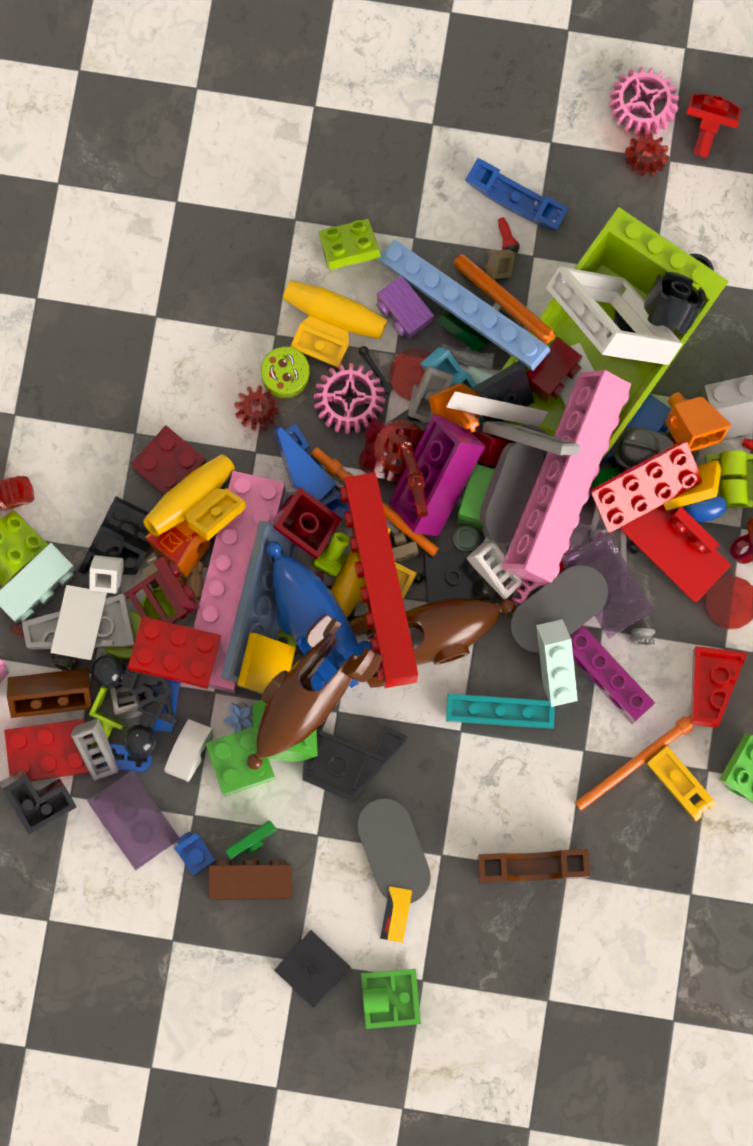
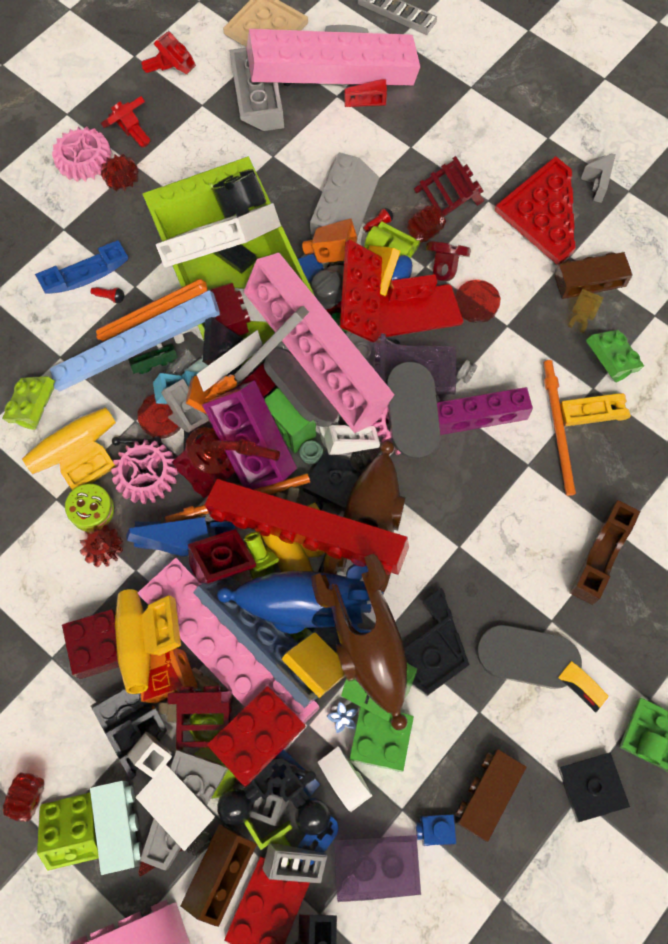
camera: 55 degrees left, 10 degrees down
green plate [226,821,277,860] -> none
medium lavender brick [376,275,434,339] -> none
teal plate [446,694,555,729] -> none
dark tan tile [483,249,516,279] -> none
light aqua brick [536,619,578,707] -> none
red wing [691,646,748,728] -> none

